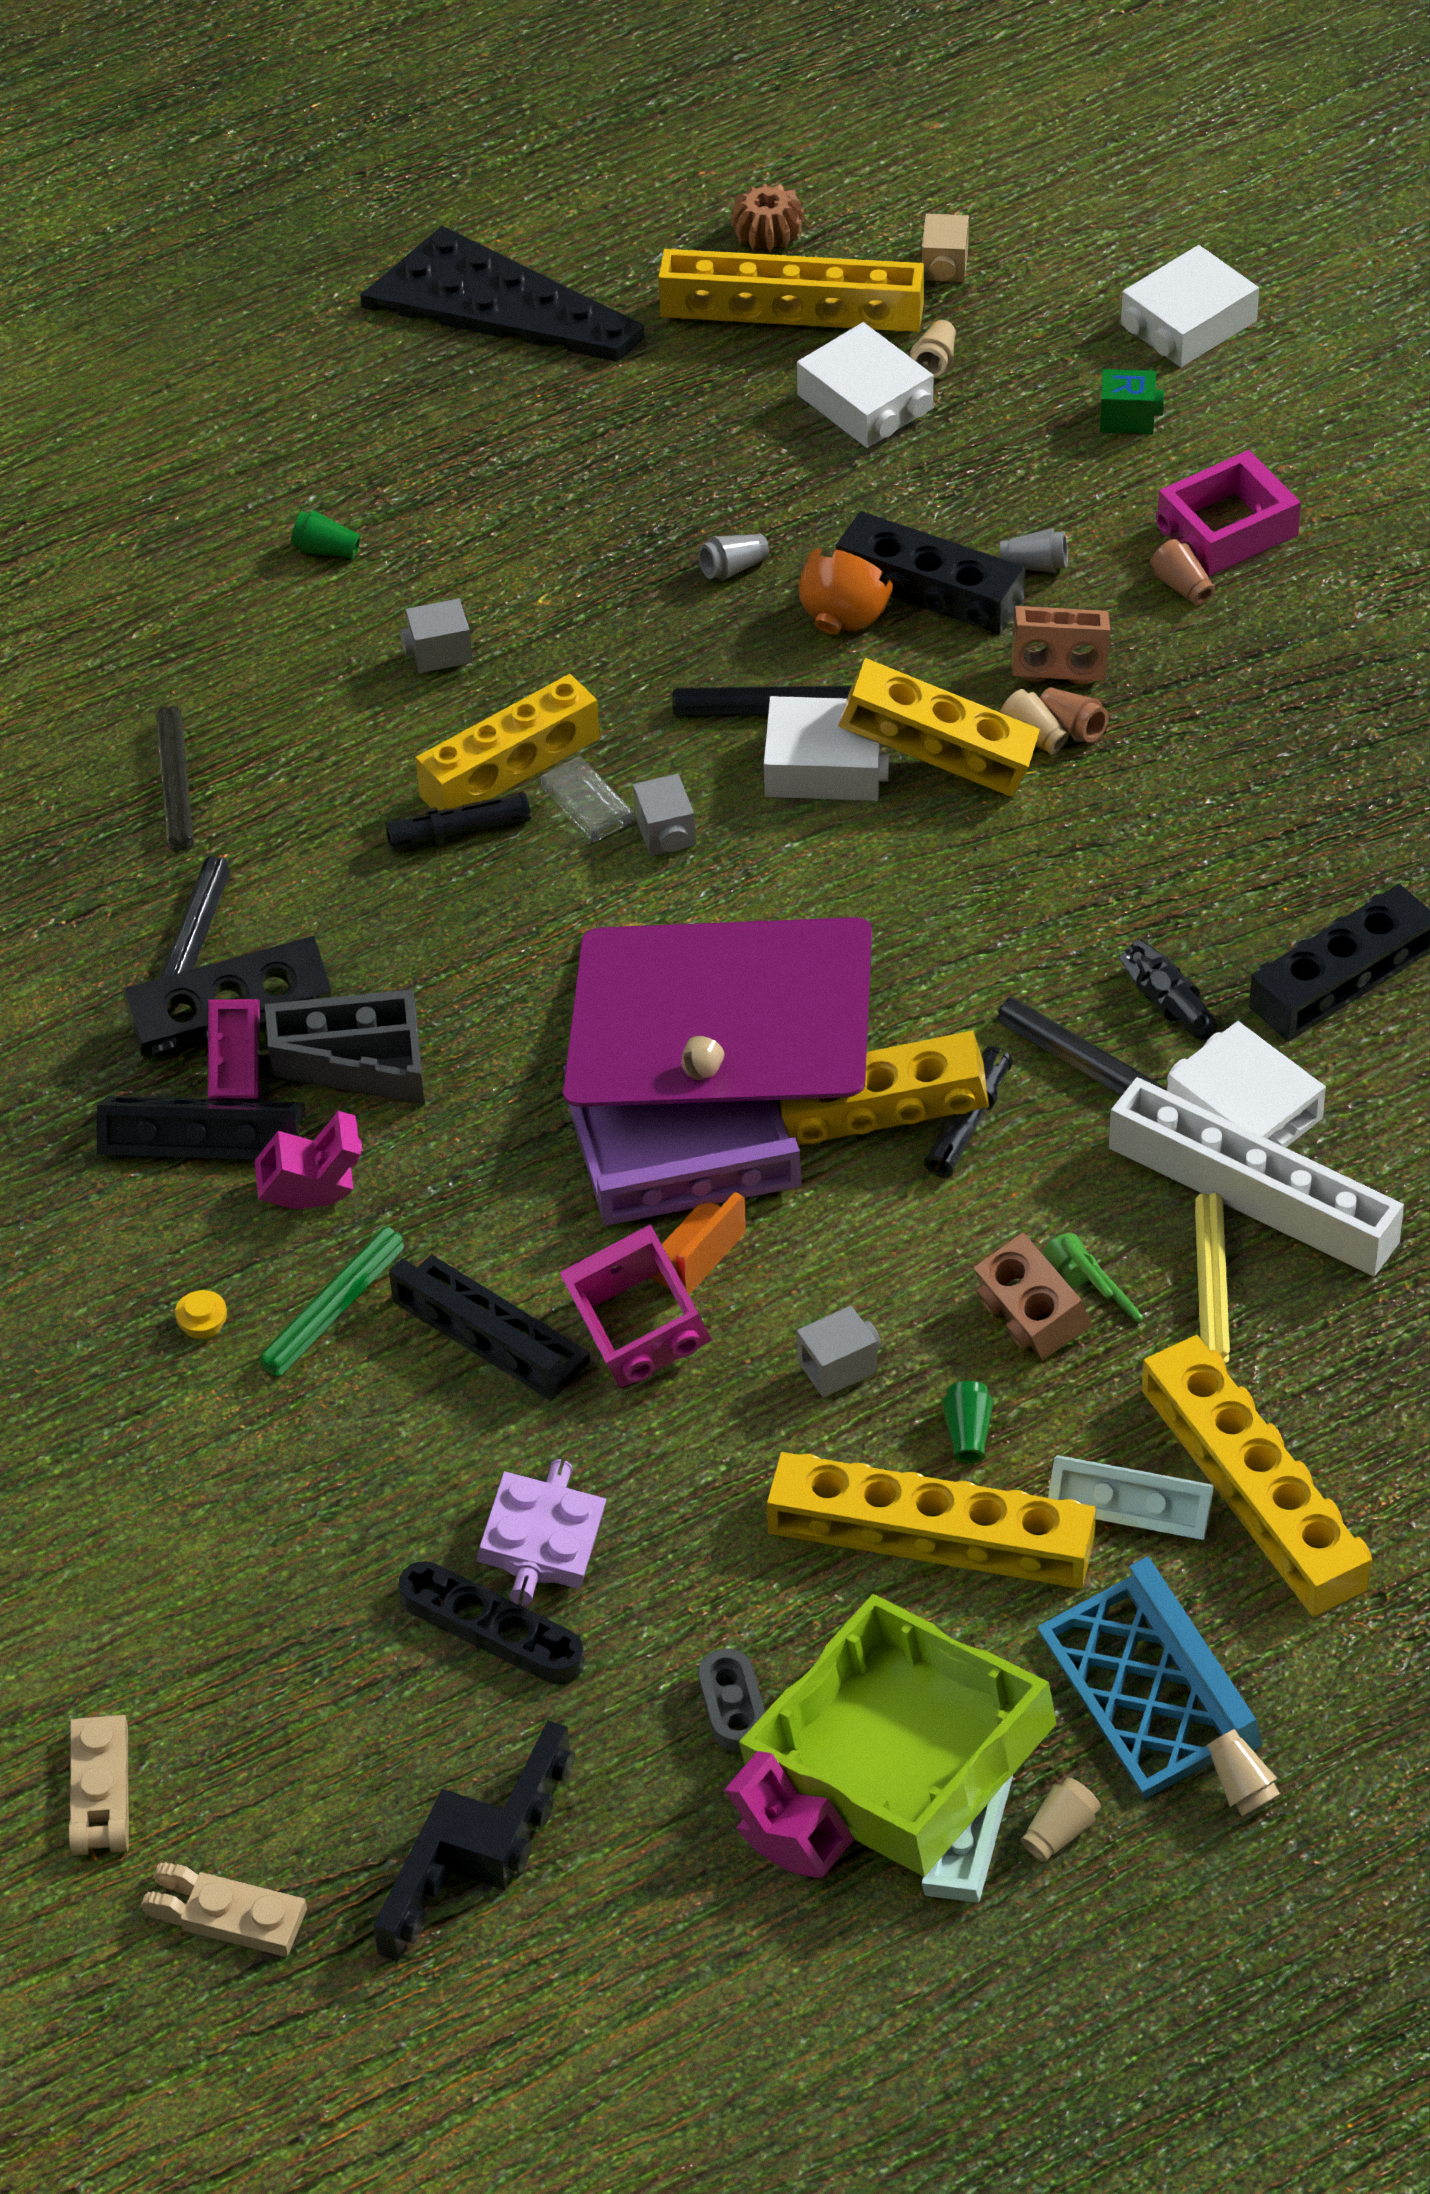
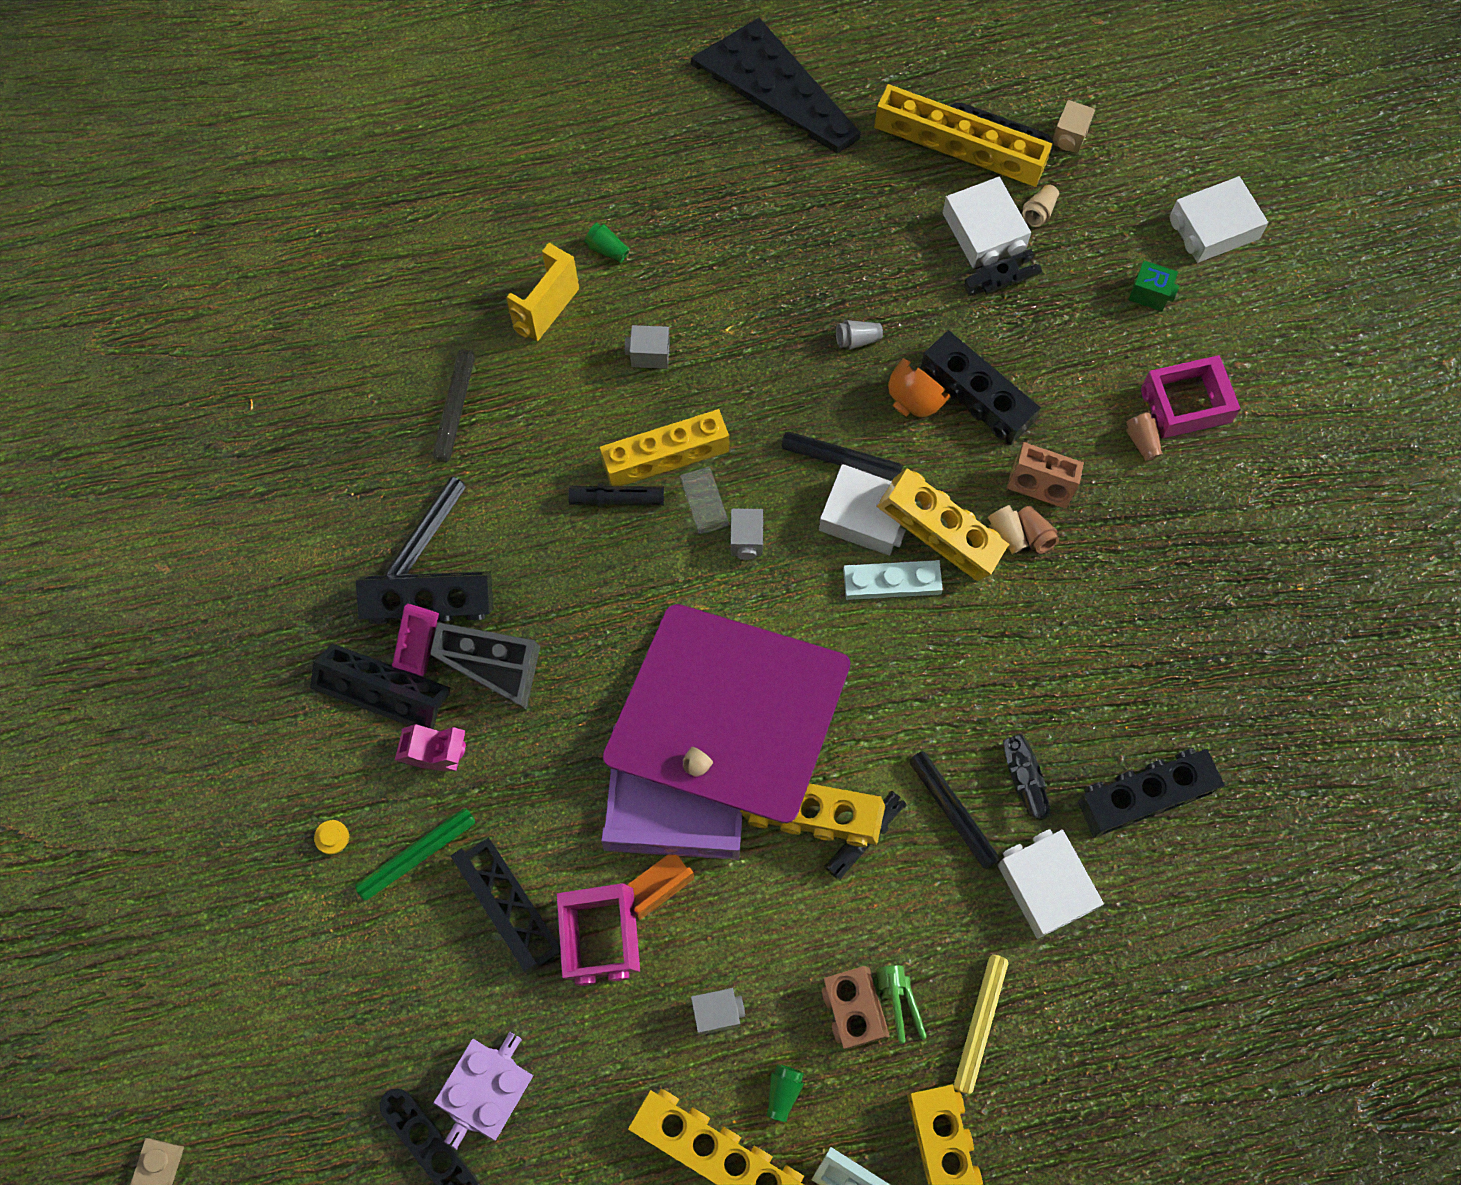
camera: 15 degrees right, 20 degrees up
nougat gear [731,182,804,253] -> none
light grey cone [1000,528,1068,573] -> none
white brick [1109,1077,1404,1277] -> none
none -> yellow panel [506,243,579,342]
none -> light aqua plate [843,560,943,600]
none -> black hinge [964,249,1042,296]

